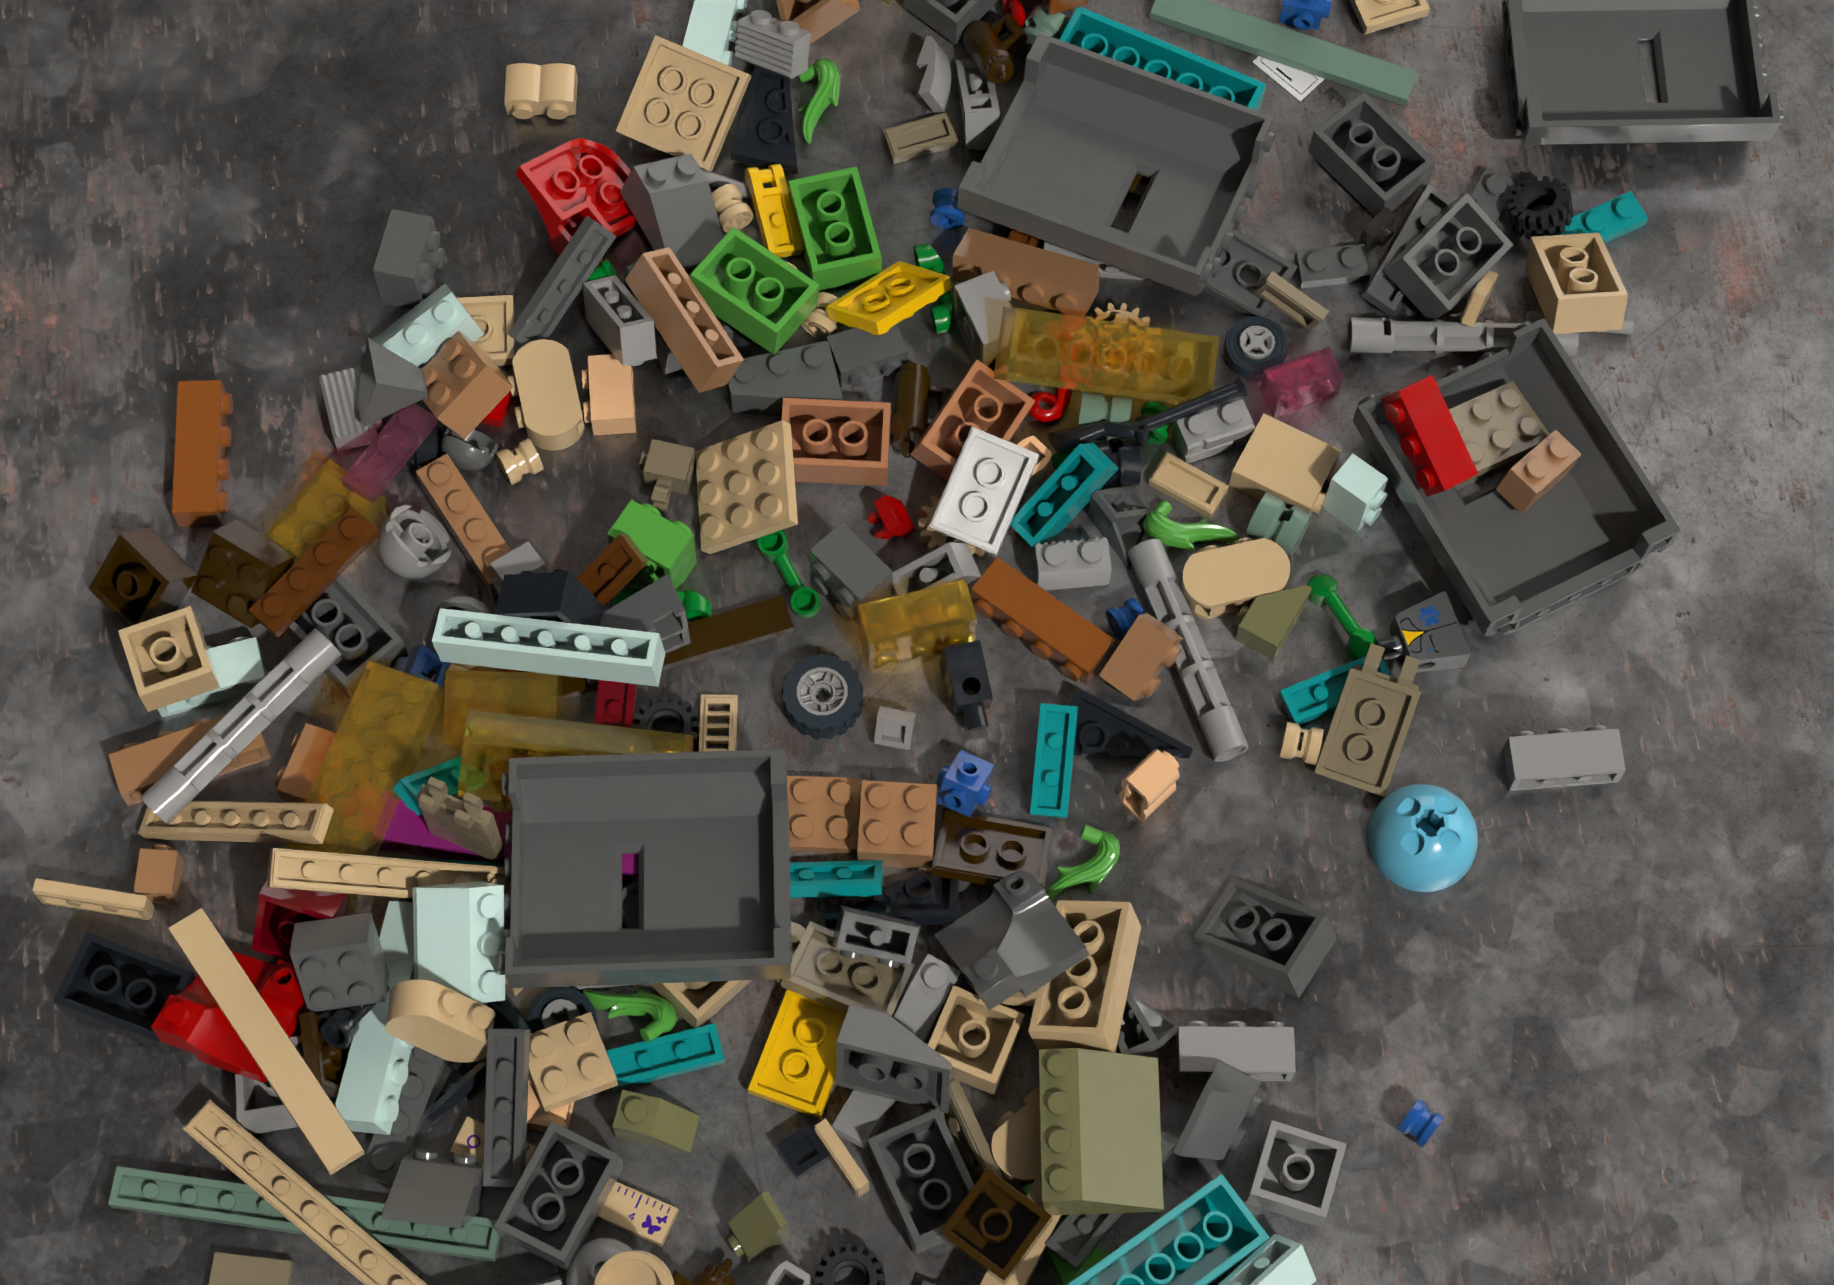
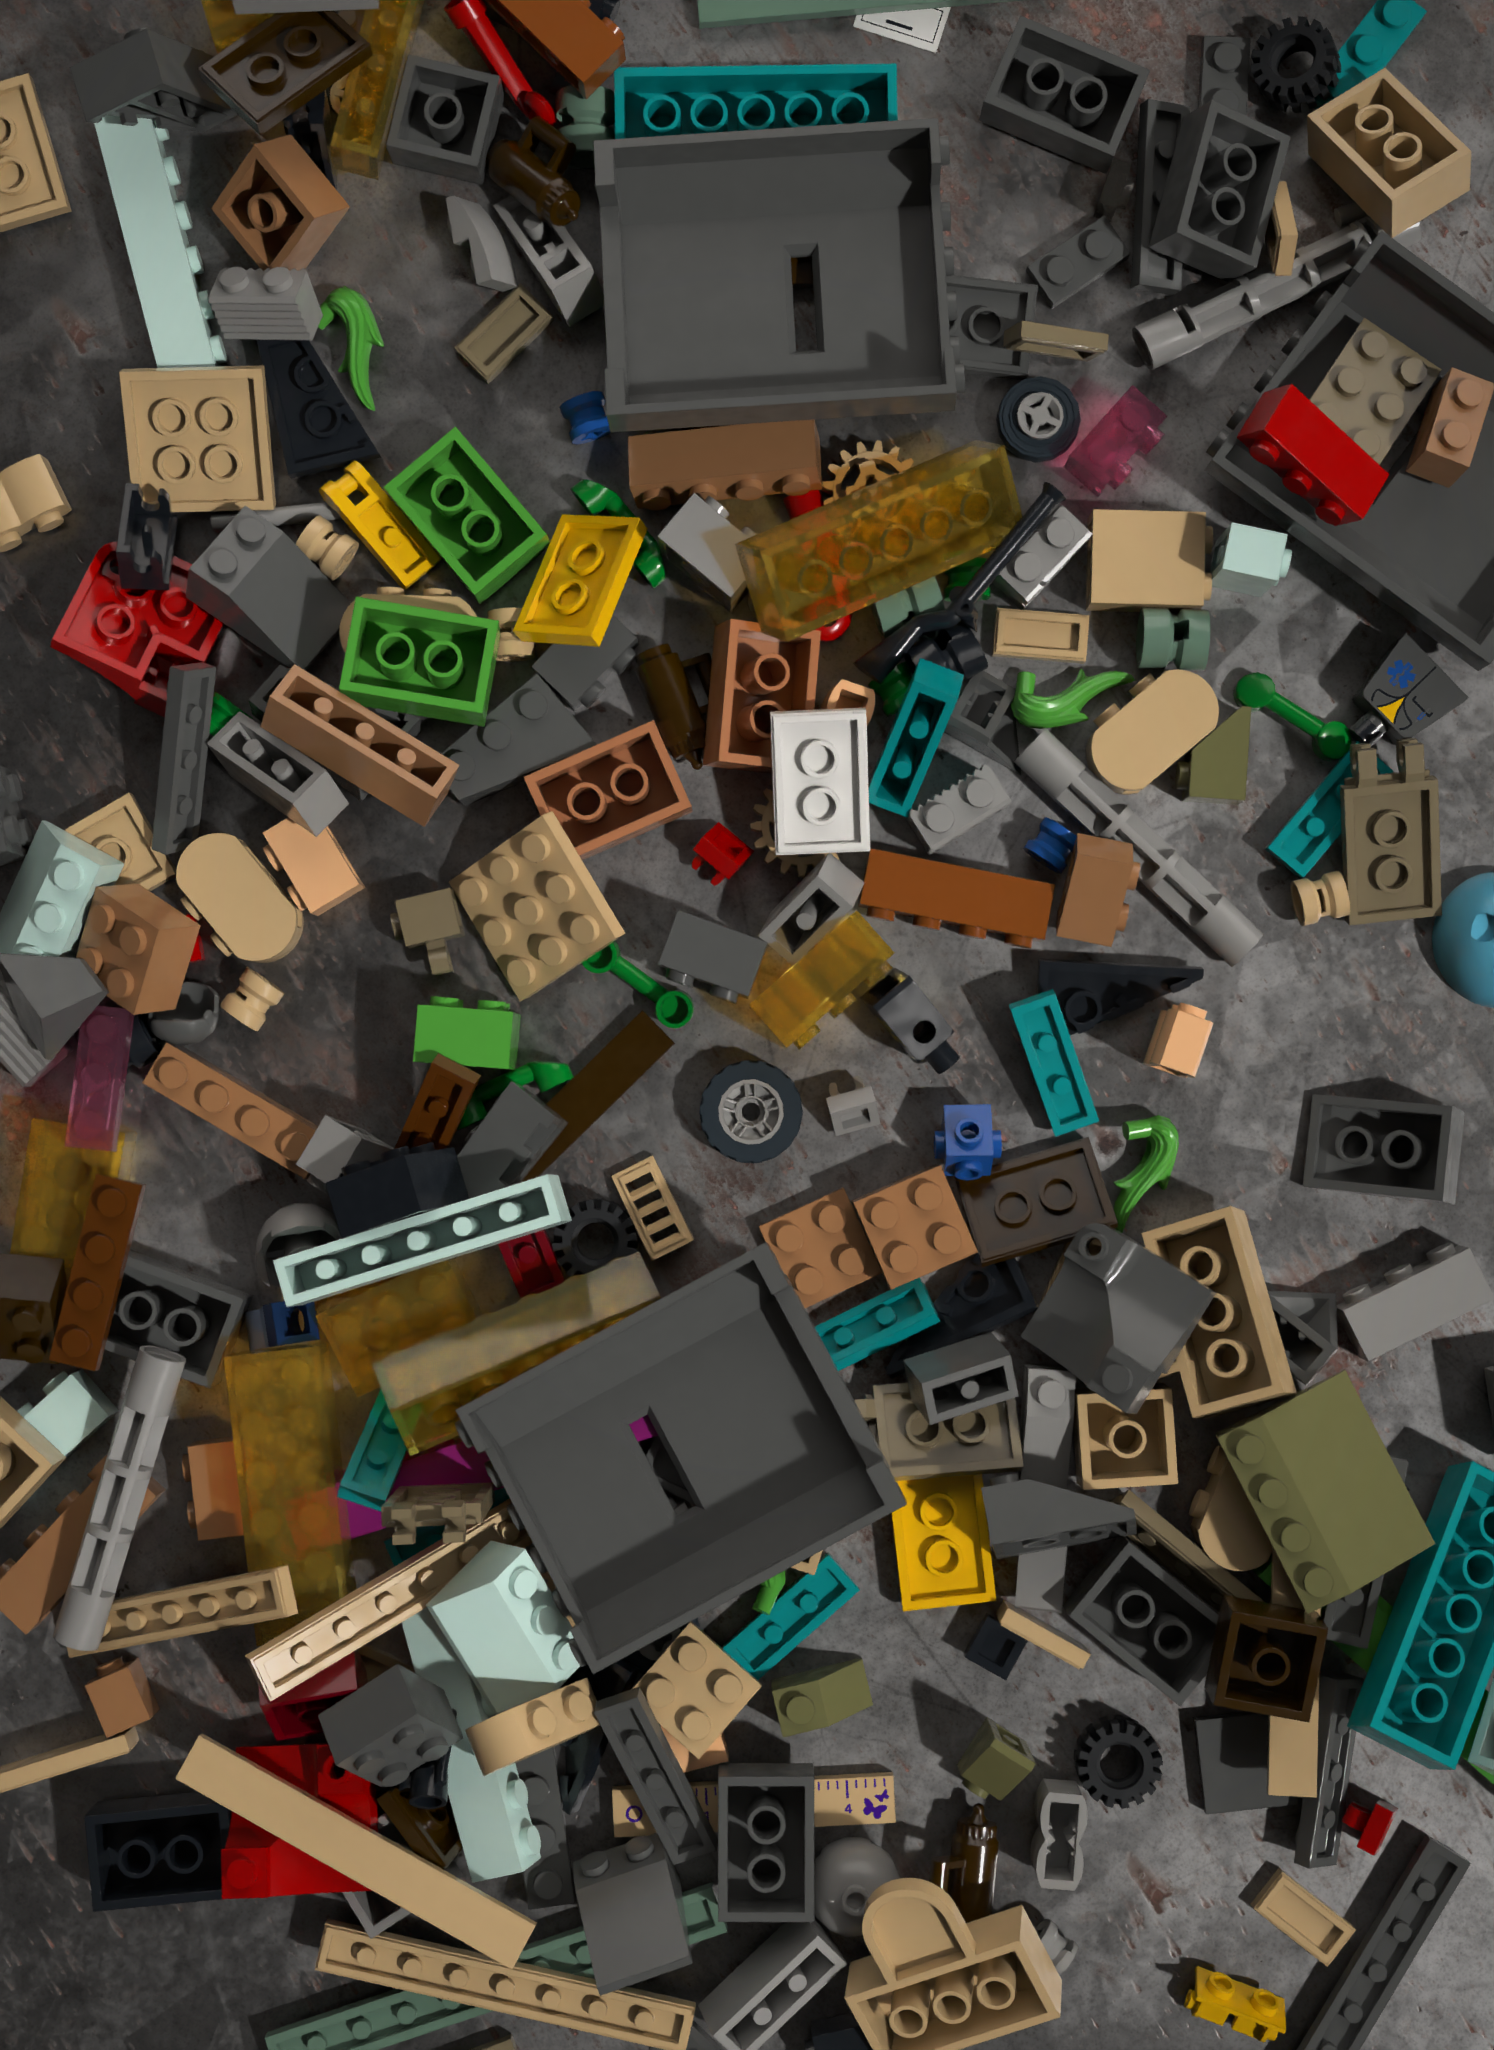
camera: 25 degrees left, 20 degrees up
light grey cylinder [376,505,452,579] -> none
dark grey slope [1173,1061,1262,1160] -> none
none -> black hinge [116,483,178,590]

